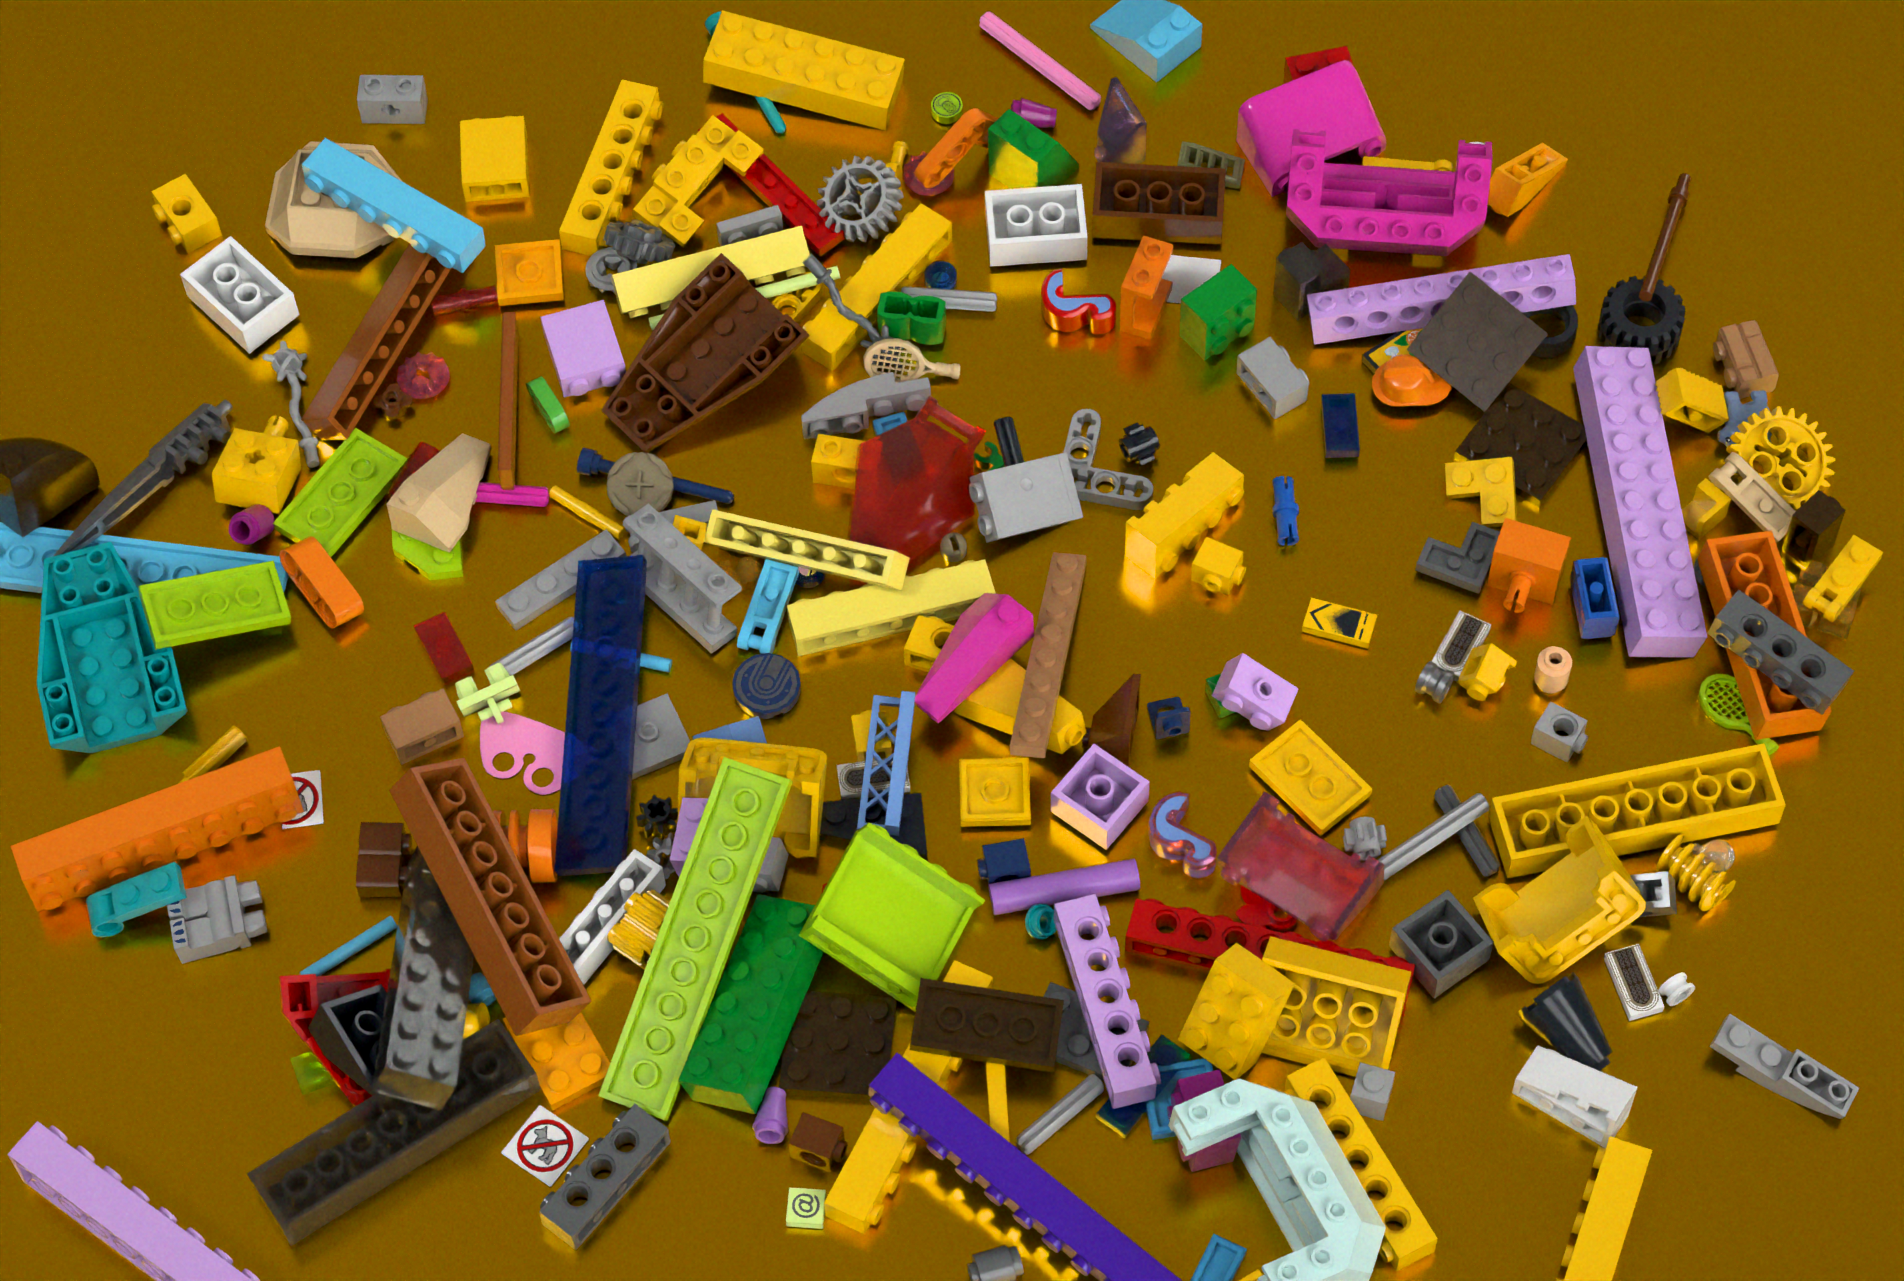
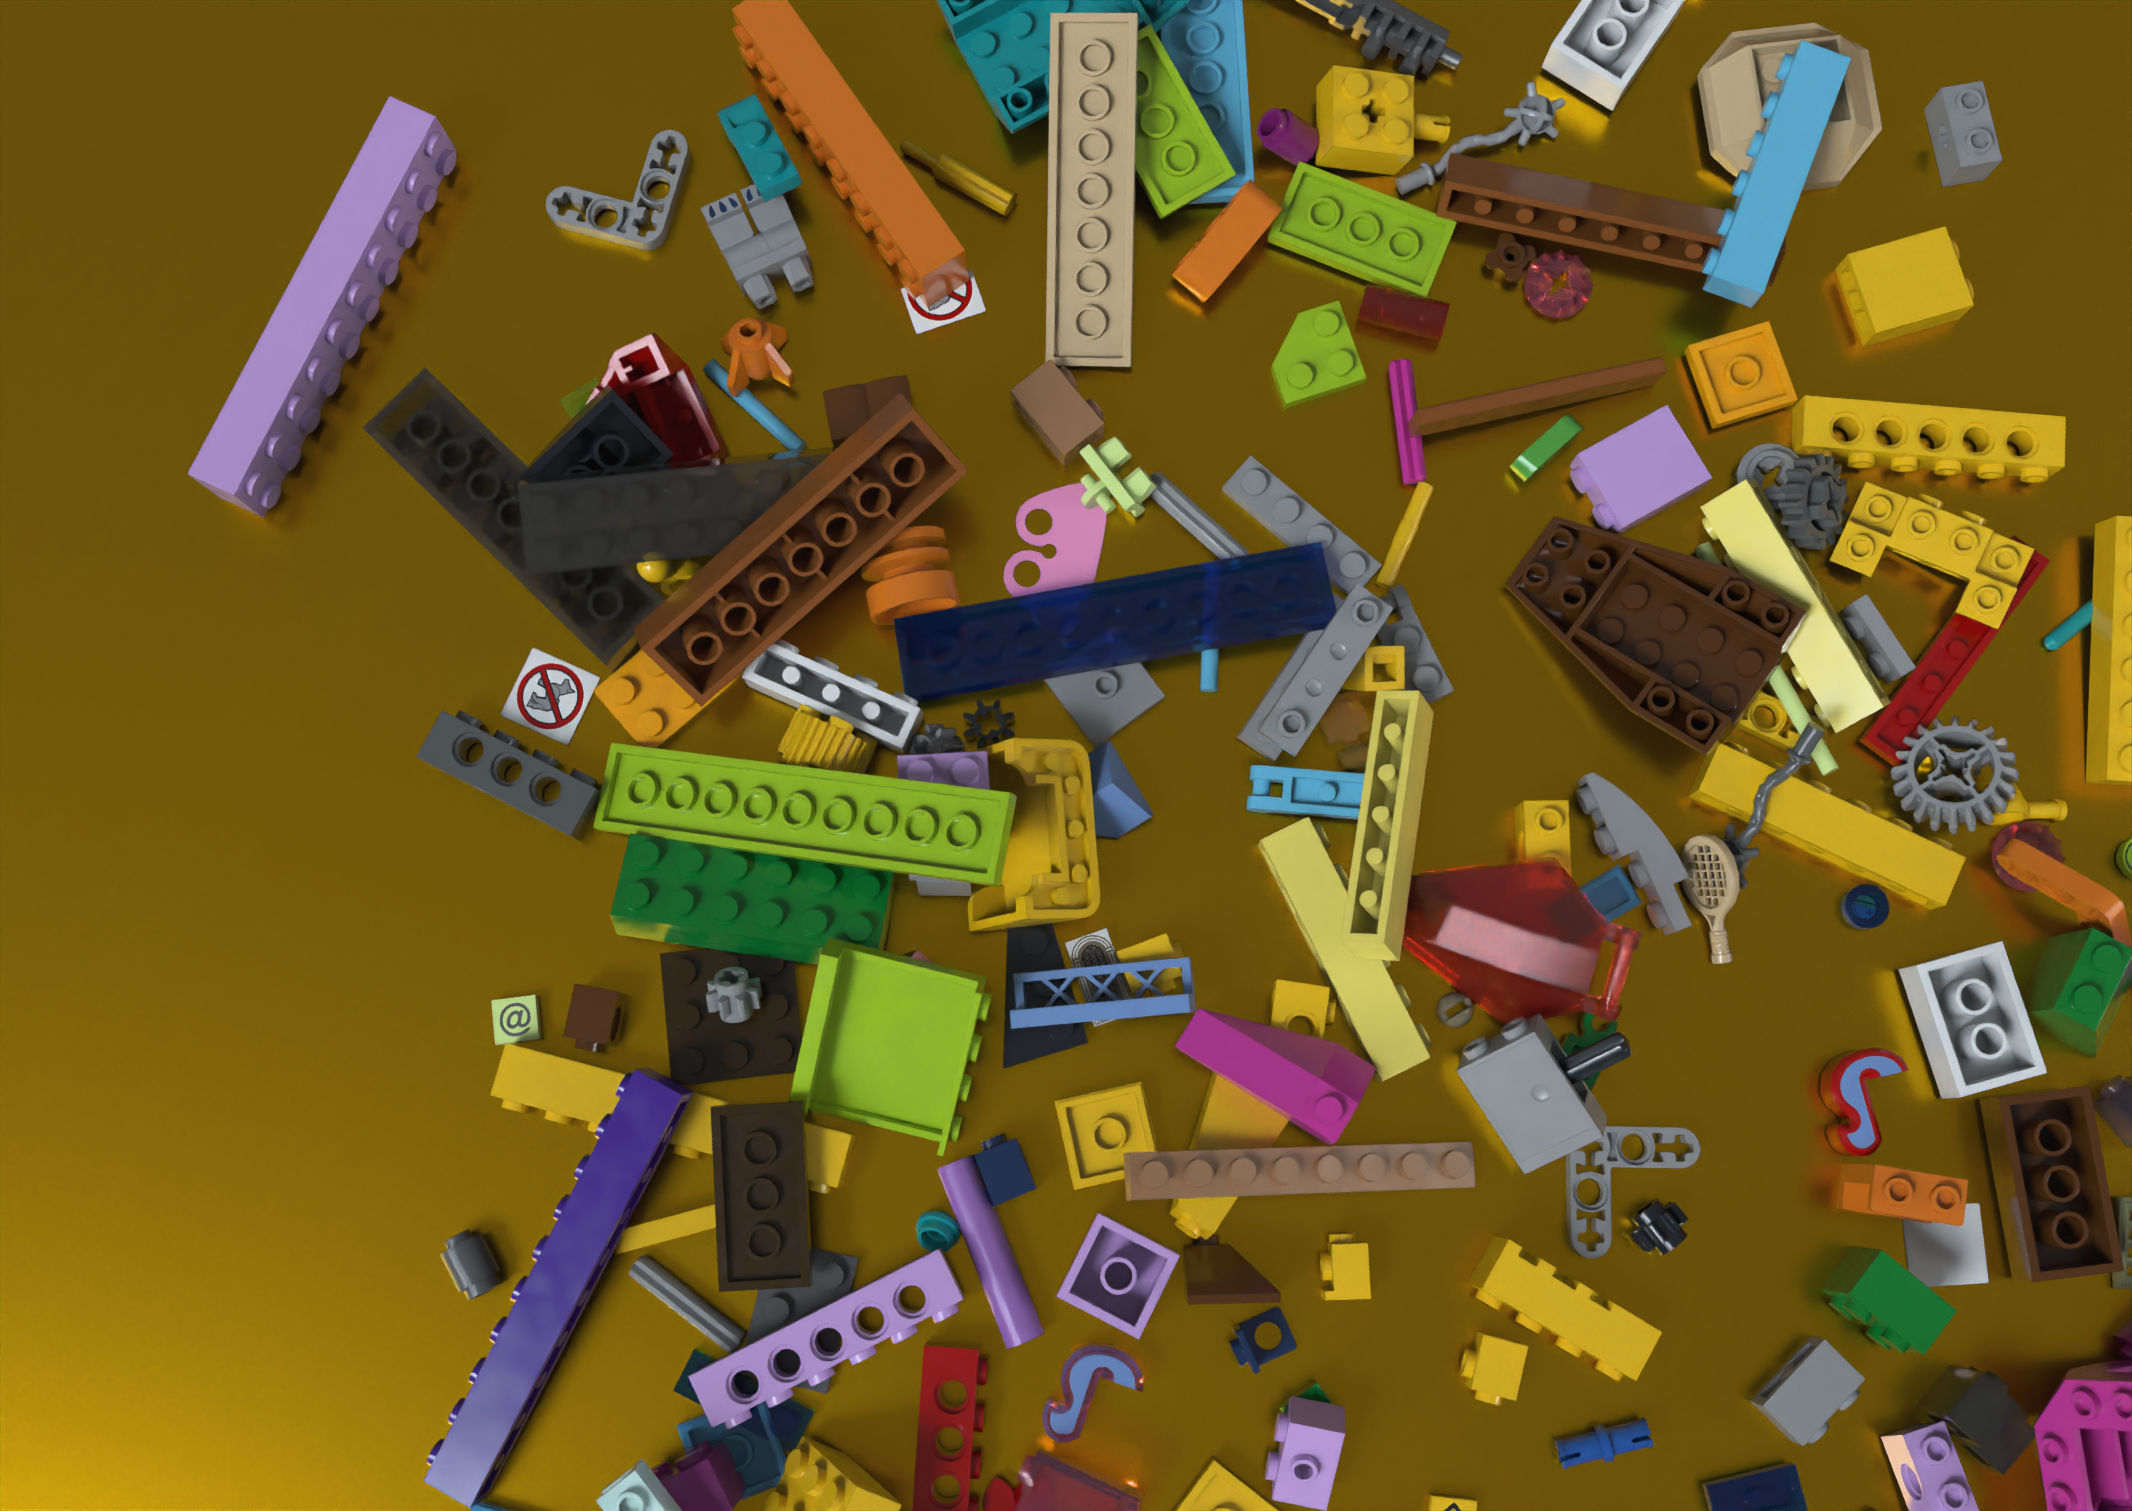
camera: 80 degrees right, 20 degrees up
tan wedge [386,433,492,552] -> none
clear red plate [414,612,474,684] -> none
clear red pin [431,285,499,317] -> none
dark blue piece [577,447,734,504] -> none
dark tan tile [607,452,674,516] -> none
tile [732,653,801,719] -> none
medium lavender cone [752,1087,789,1144] -> none
green brick [877,292,947,345] -> none
light grey axle [901,286,997,312] -> none
none -> light grey beam [545,130,691,250]
none -> light grey gear [705,967,762,1023]
none -> orange brick [721,317,795,397]
none -> tan plate [1045,13,1139,367]
none -> yellow brick [1320,1233,1371,1301]

